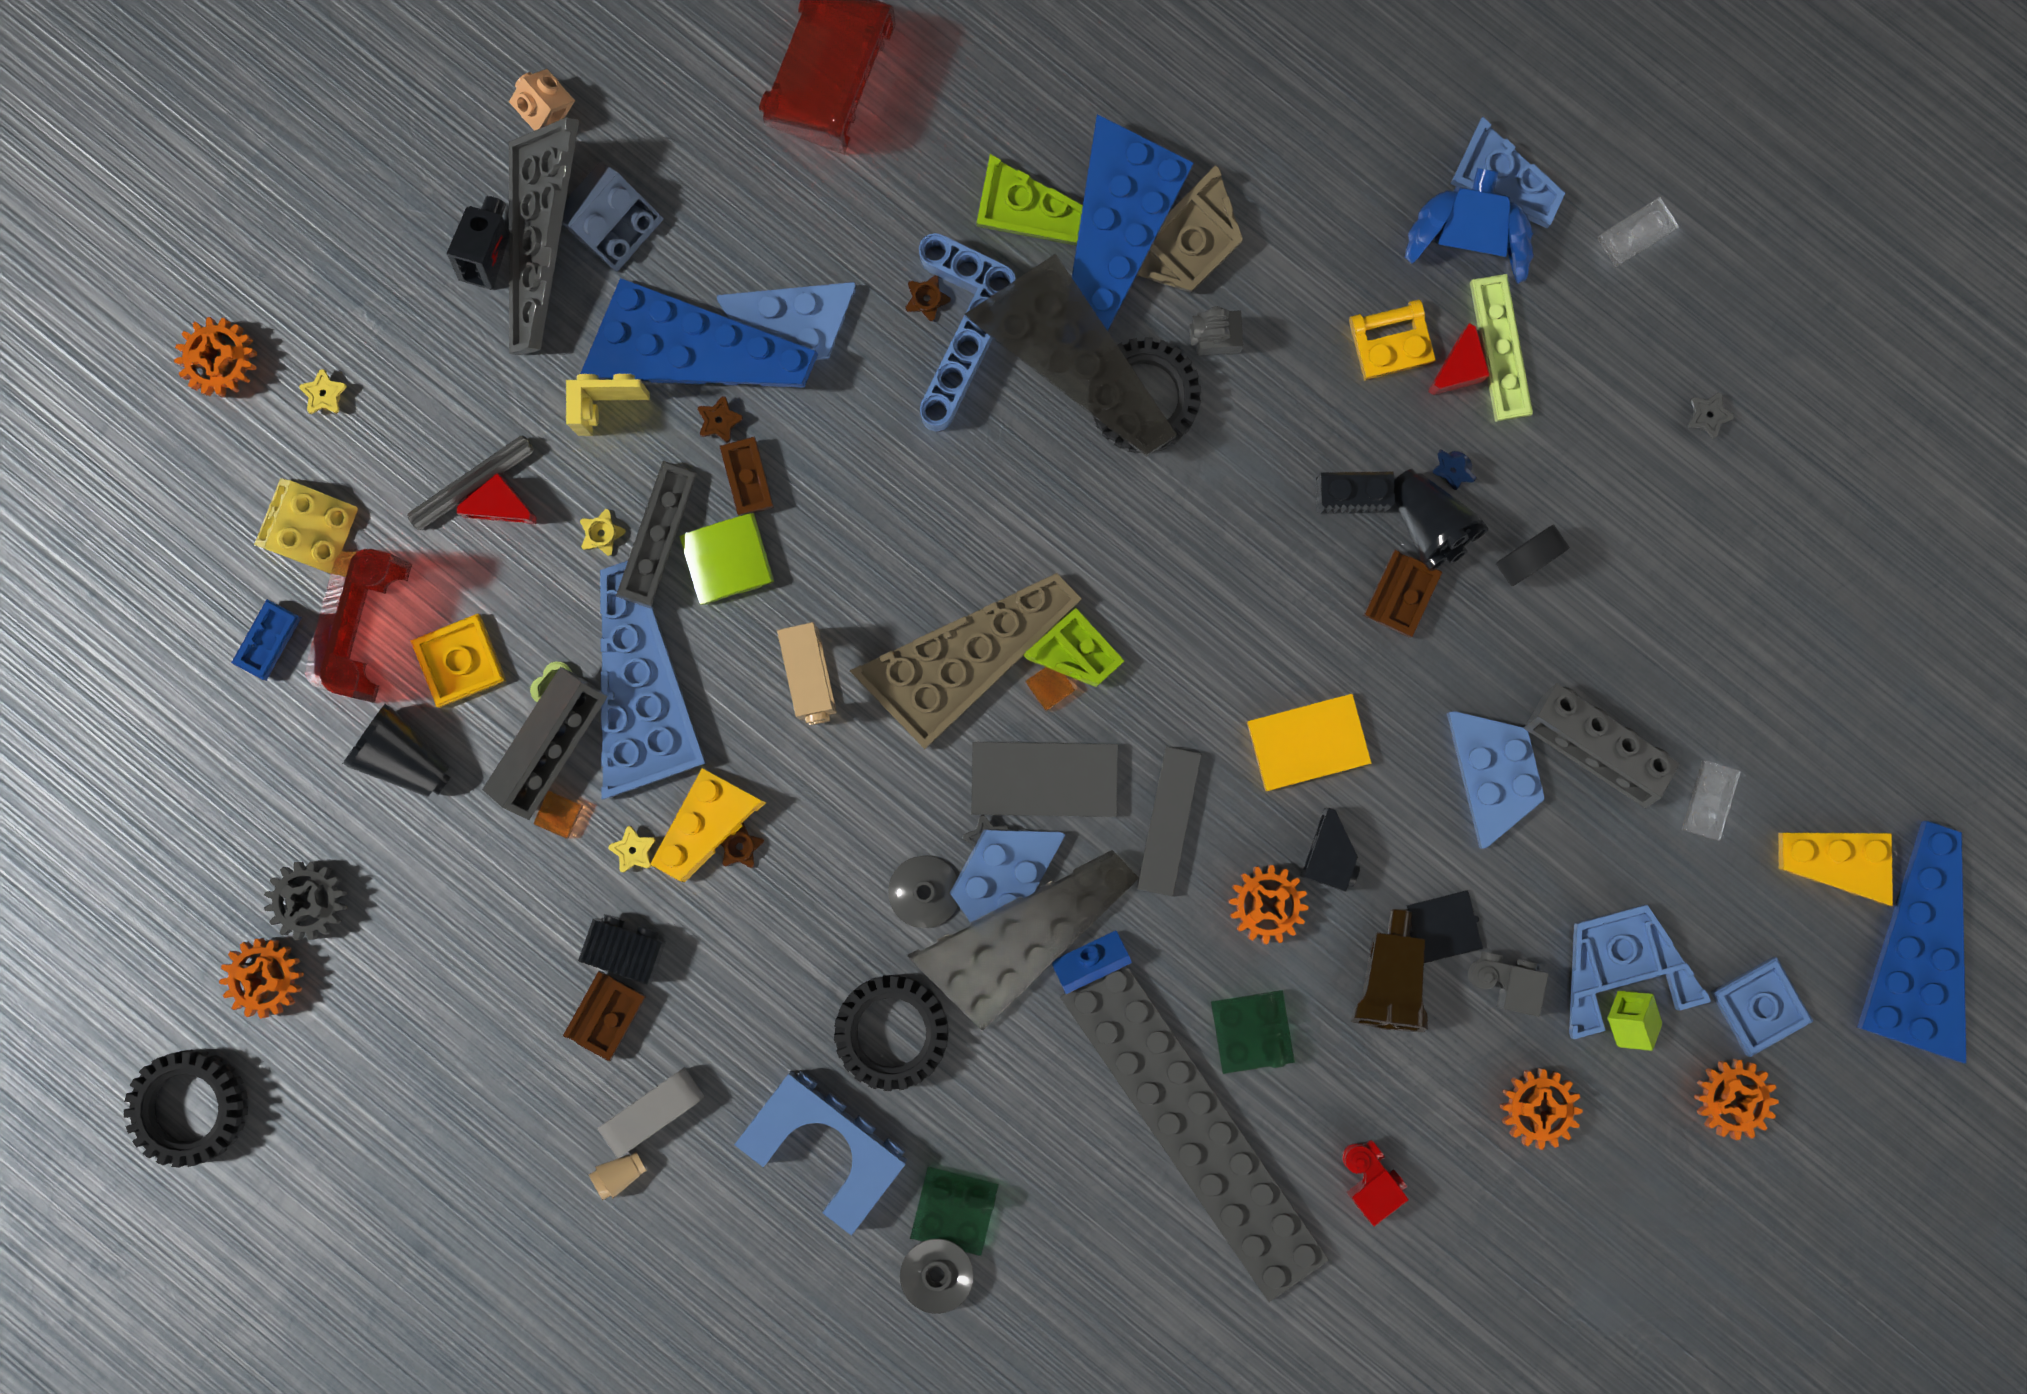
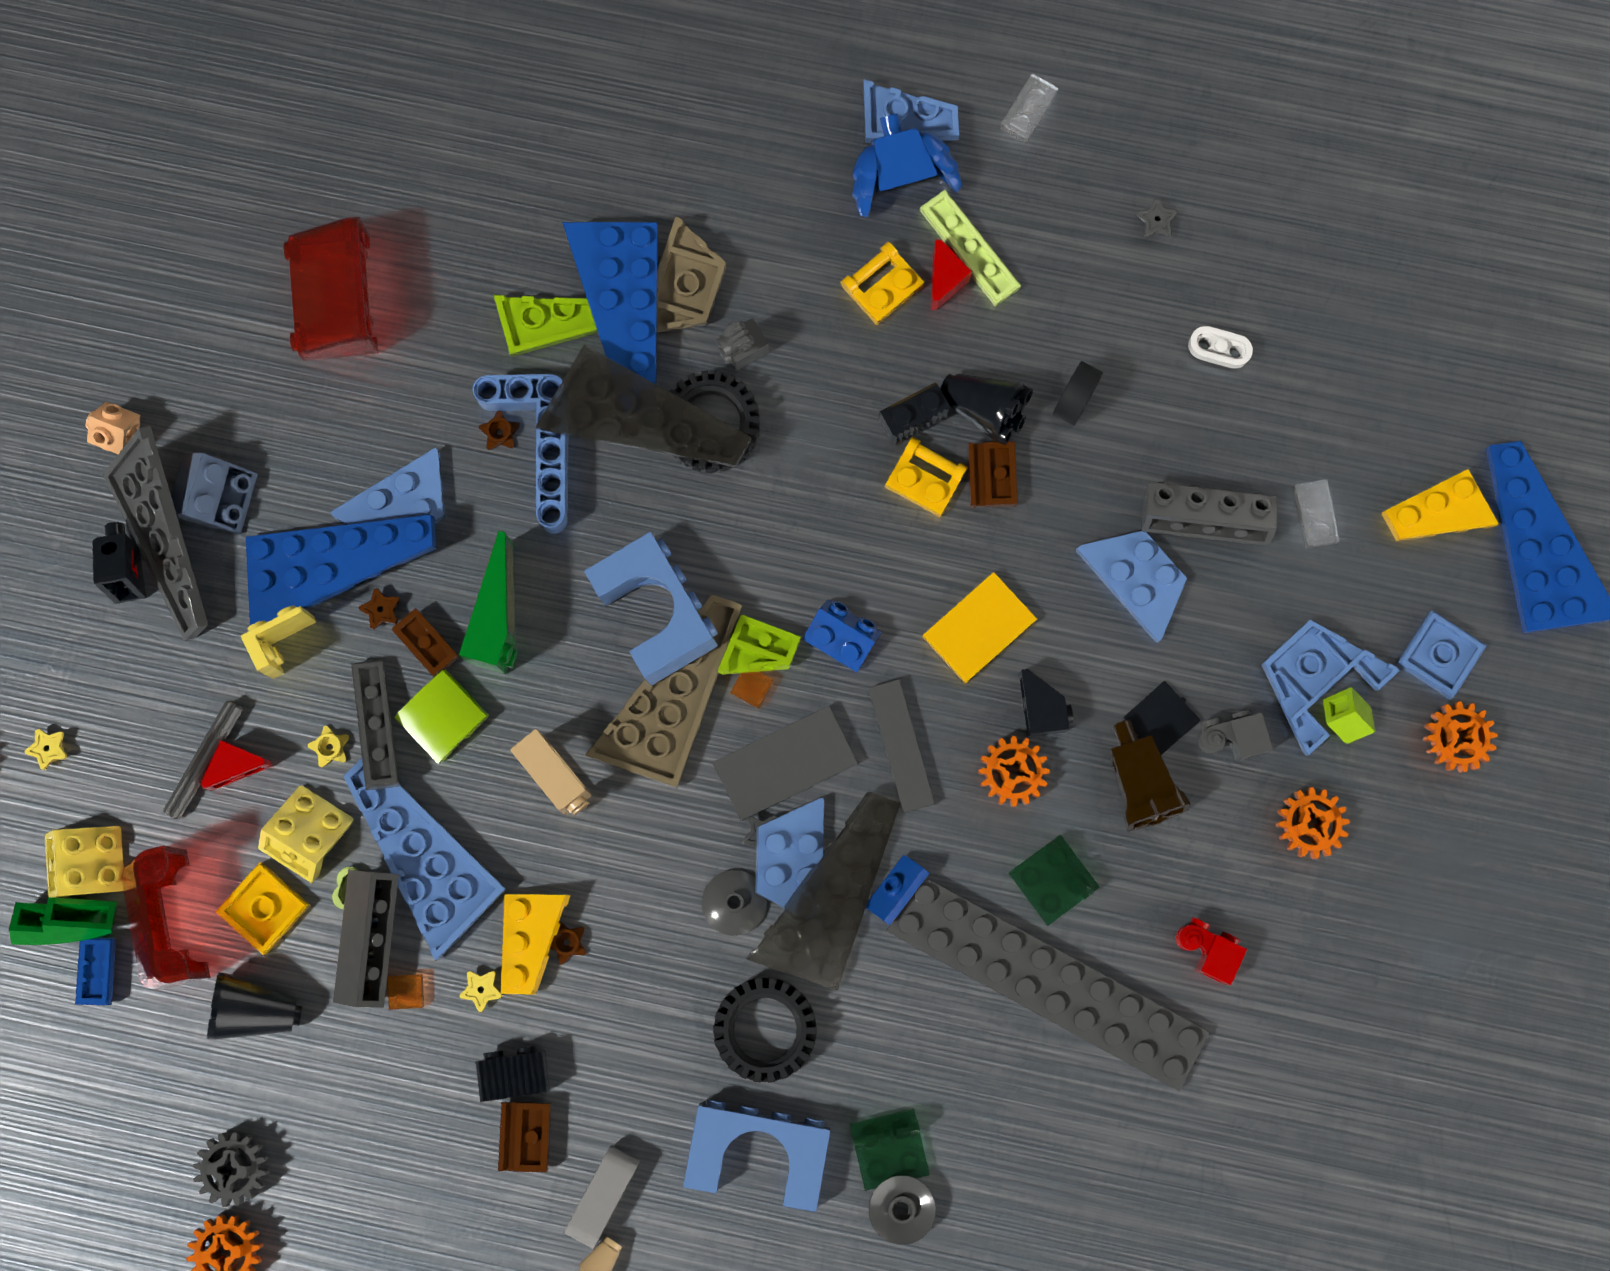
camera: 25 degrees left, 5 degrees down
dark blue plate [1433,449,1477,490] -> none
none -> green slope [9,897,117,945]
none -> light yellow bracket [258,785,353,883]
none -> green slope [459,530,518,674]
none -> medium blue arch [584,532,718,686]
none -> blue bracket [802,599,882,672]
none -> yellow plate [885,436,968,517]
none -> white plate [1188,326,1253,369]

